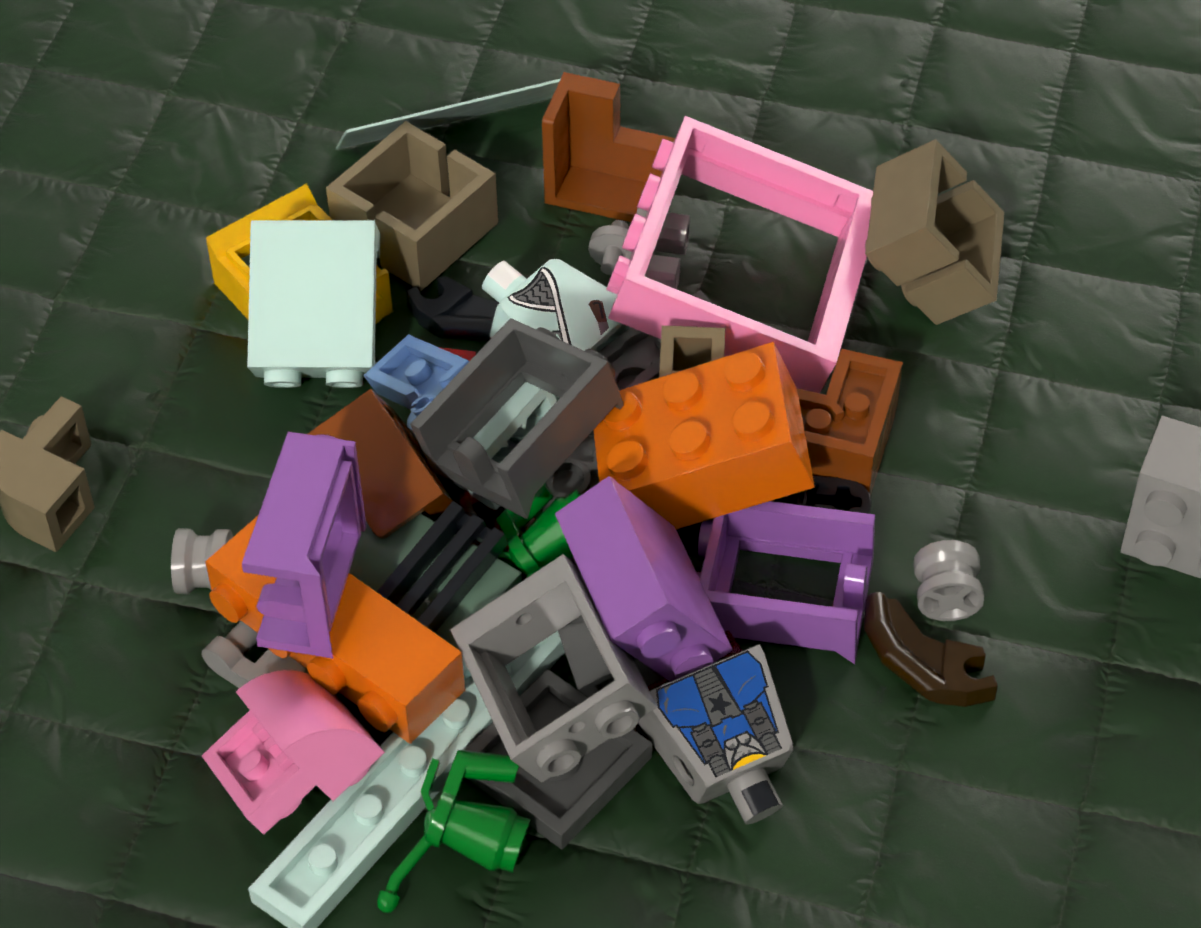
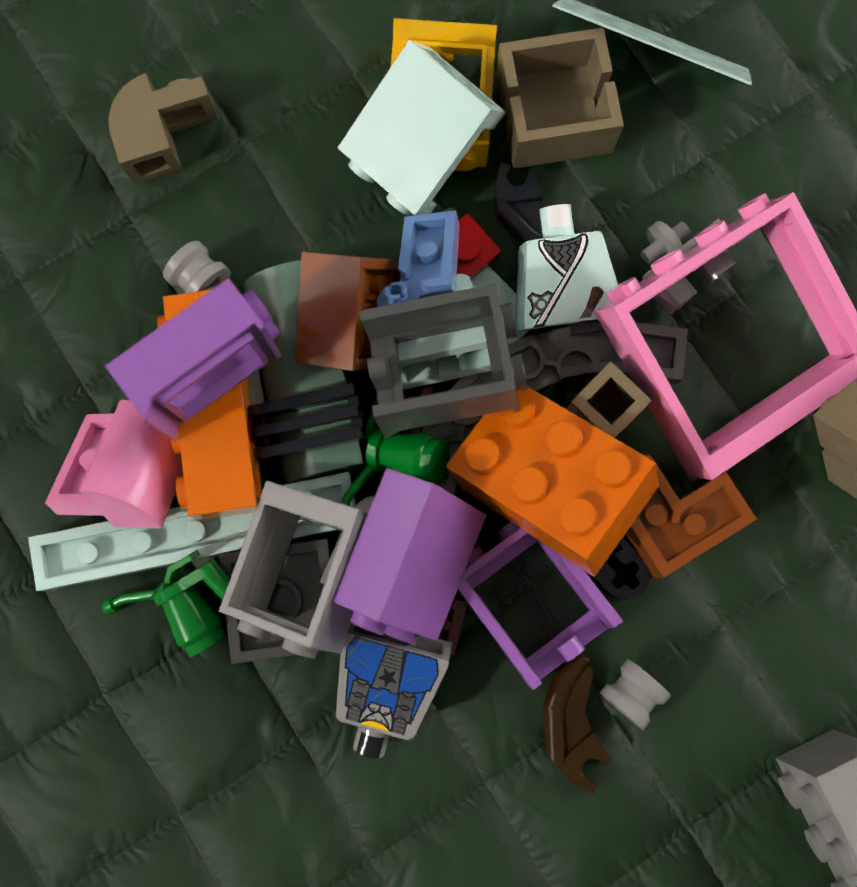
camera: 40 degrees right, 30 degrees up
dark orange panel [542,72,675,222] -> none

